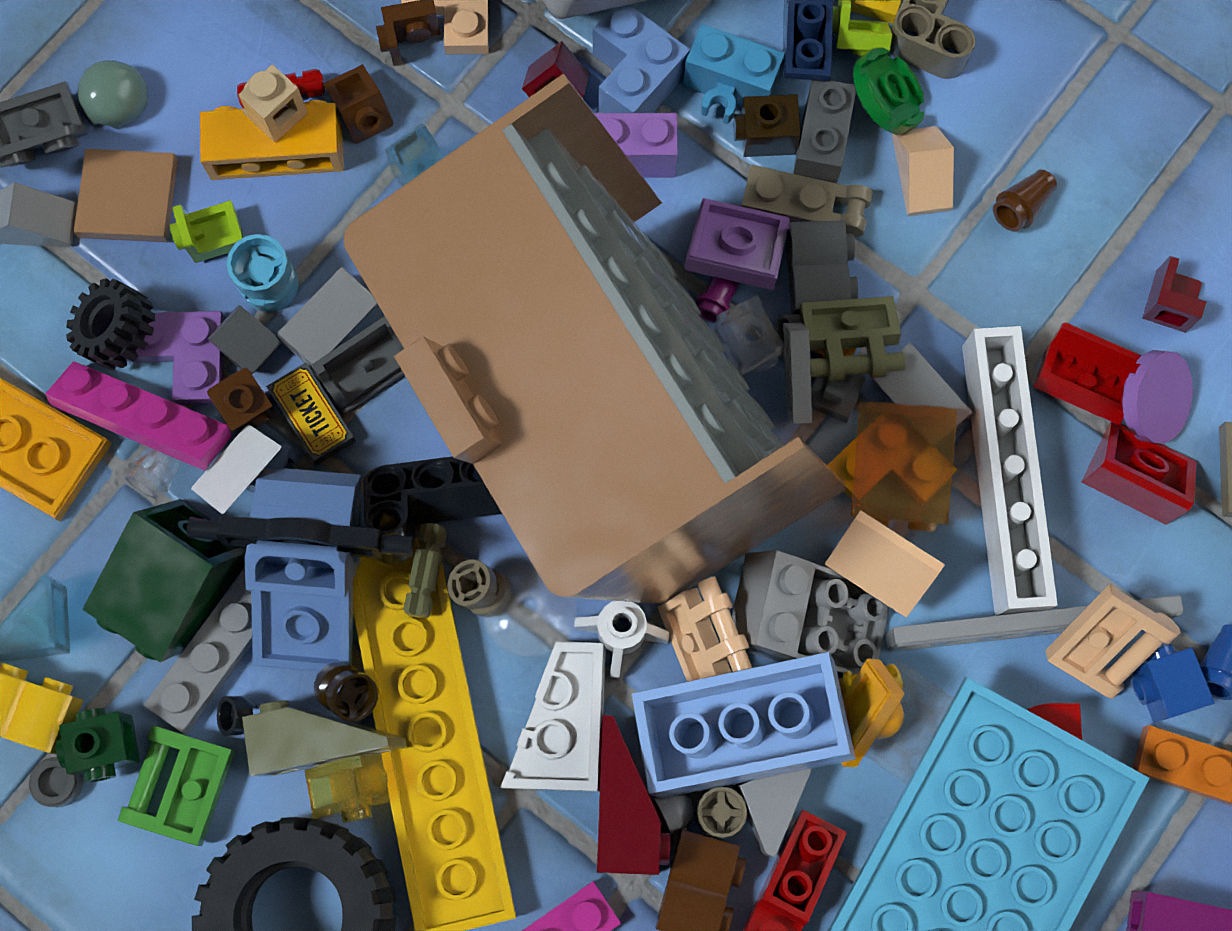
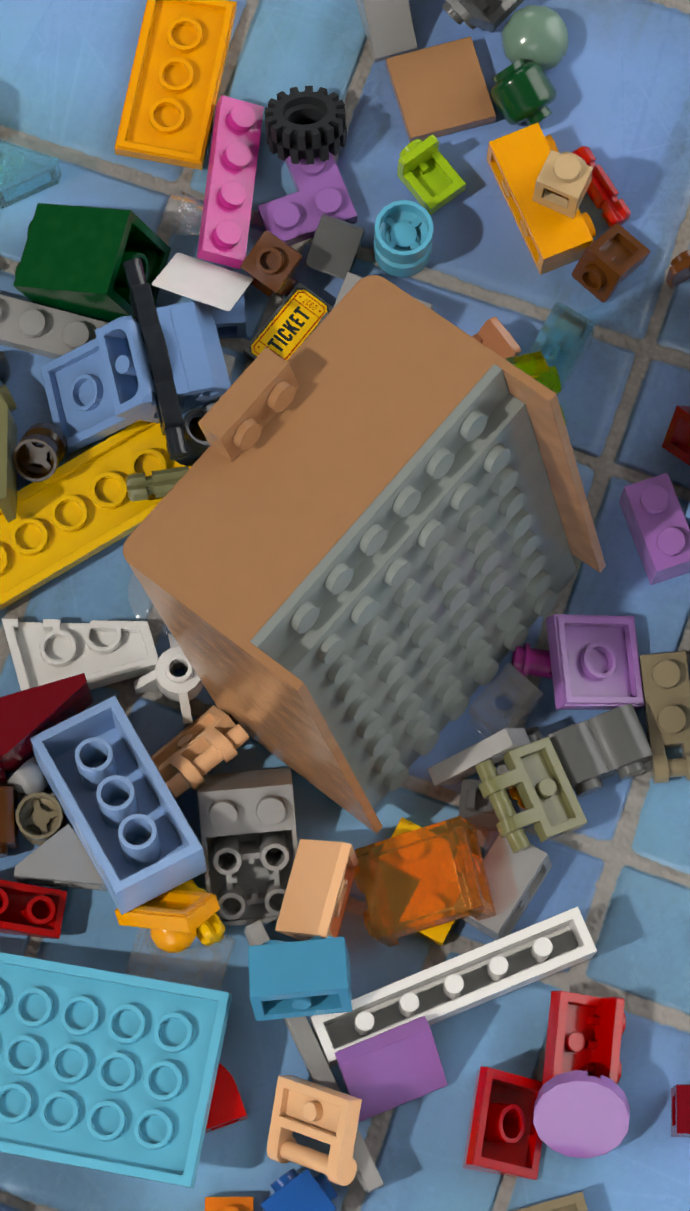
camera: 70 degrees right, 0 degrees up
none -> dark azure brick [248,936,353,1021]
none -> medium lavender tile [334,1016,448,1122]
none -> dark green head [490,58,556,126]

